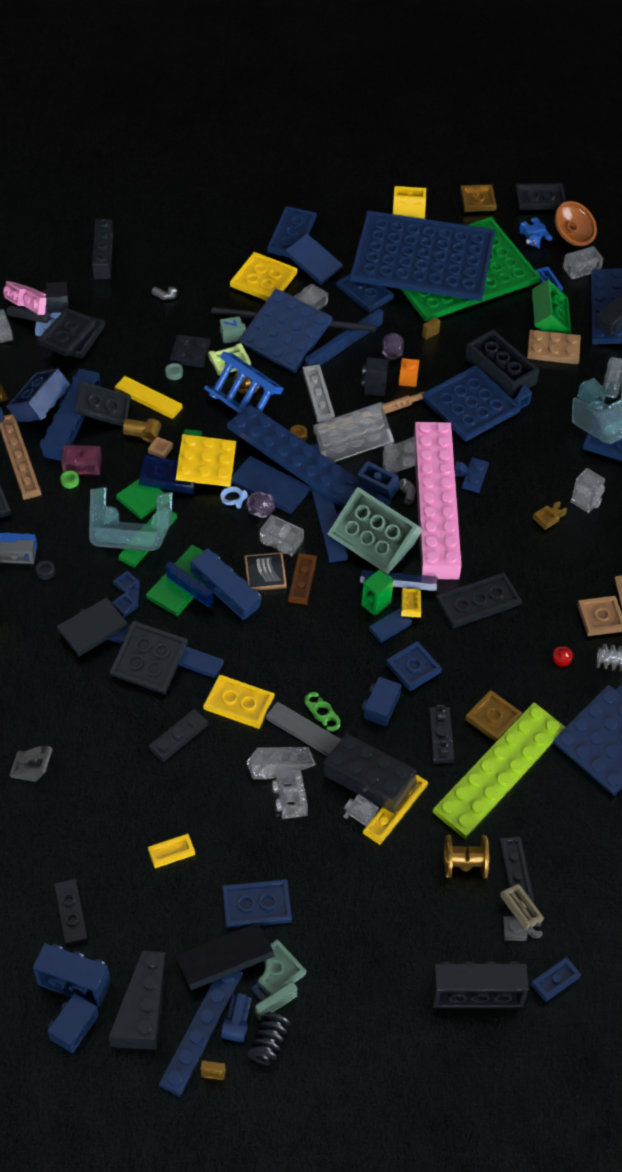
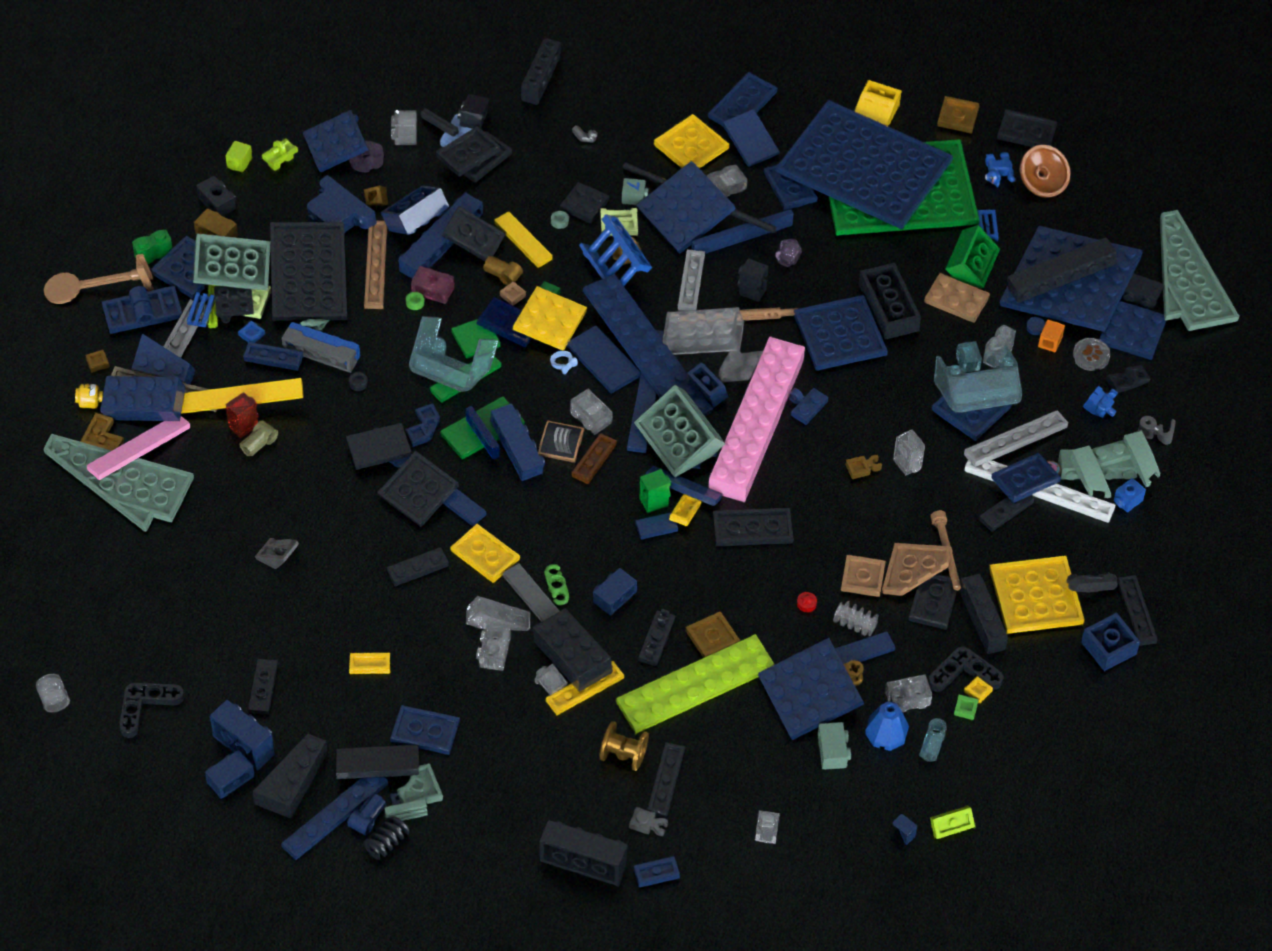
camera: 20 degrees right, 0 degrees up
bright pink slope [3,281,46,315] -> none
pearl gold tile [201,1061,226,1080] -> none
clear purple head [247,492,275,518] -> none
pearl gold tile [290,425,307,441] -> none
dark blue plate [386,641,442,691] -> none
orange brick [399,358,419,387] -> none
flat silver arm [399,479,416,505] -> none
pearl gold tile [422,317,440,340] -> none
dark tan tile [500,884,544,930] -> none
dark blue slope [513,385,532,409] -> none
clear brick [563,246,603,279] -> none

